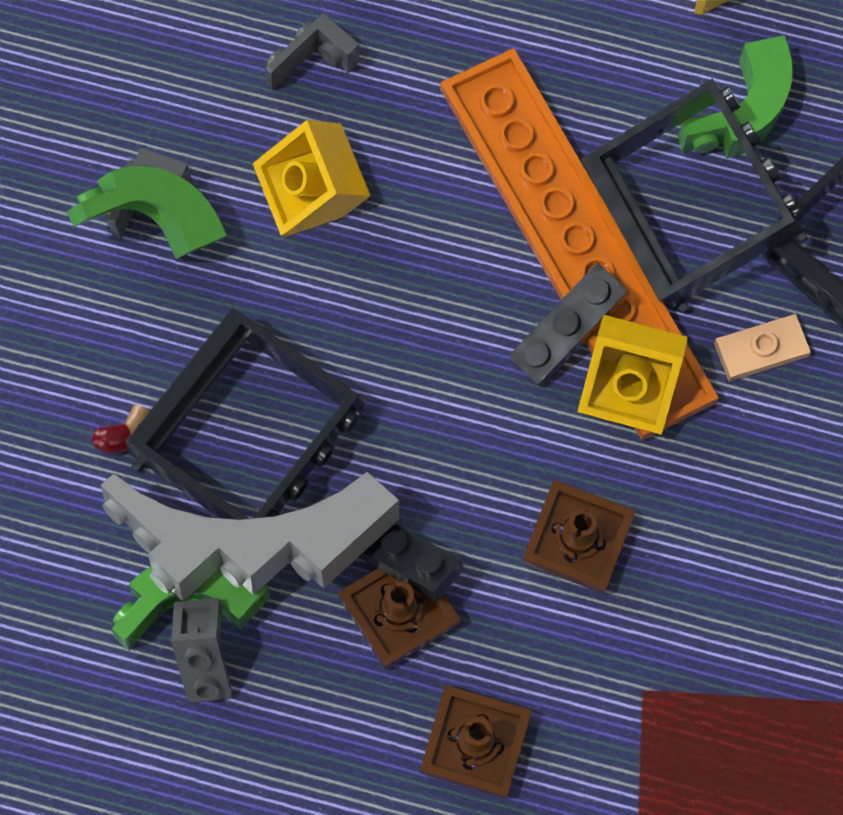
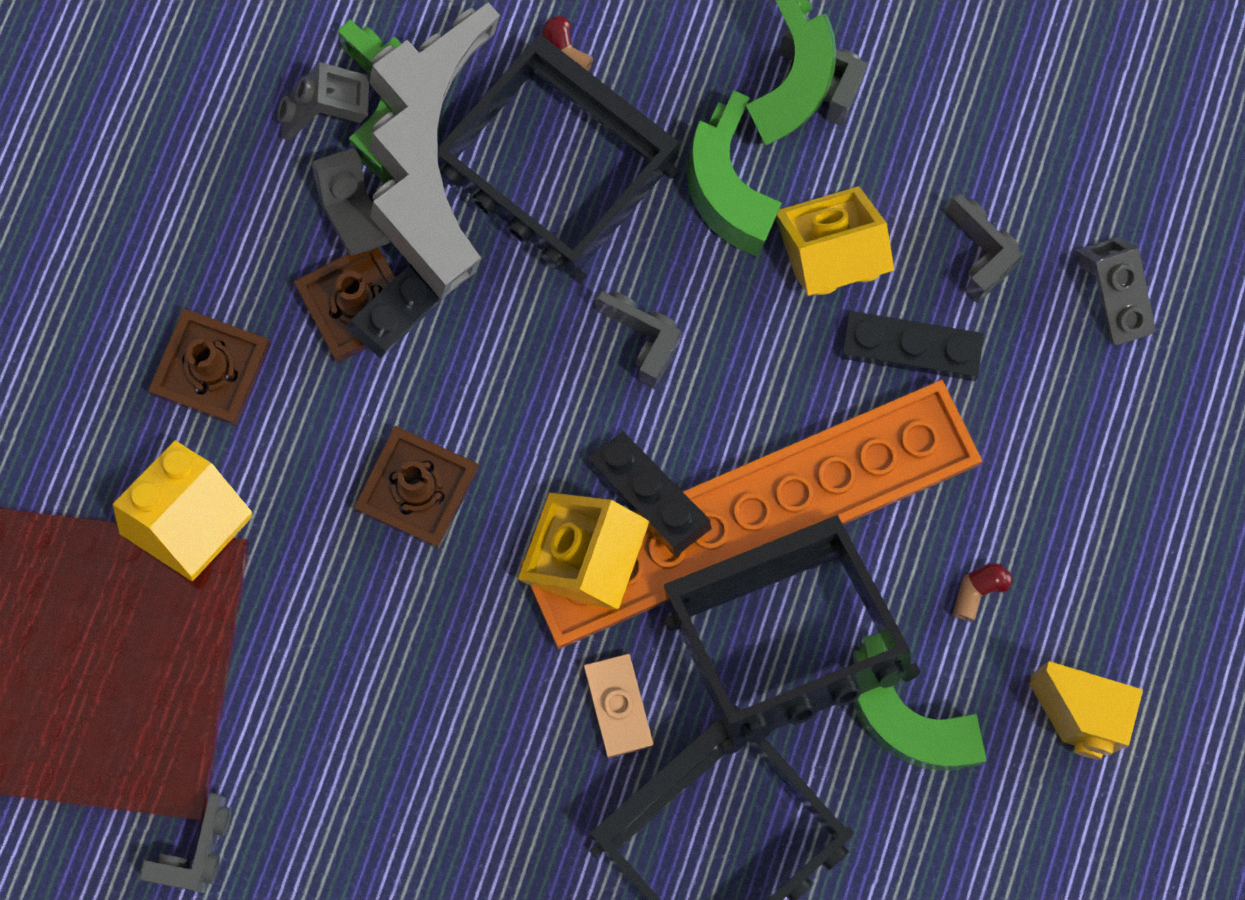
camera: 95 degrees right, 5 degrees up
none -> yellow slope [113,440,253,581]
none -> dark grey bracket [312,148,391,255]
none -> dark grey bracket [595,291,681,390]
none -> bright green arch [686,90,782,257]
none -> black plate [841,311,984,381]
none -> arm [952,563,1012,622]

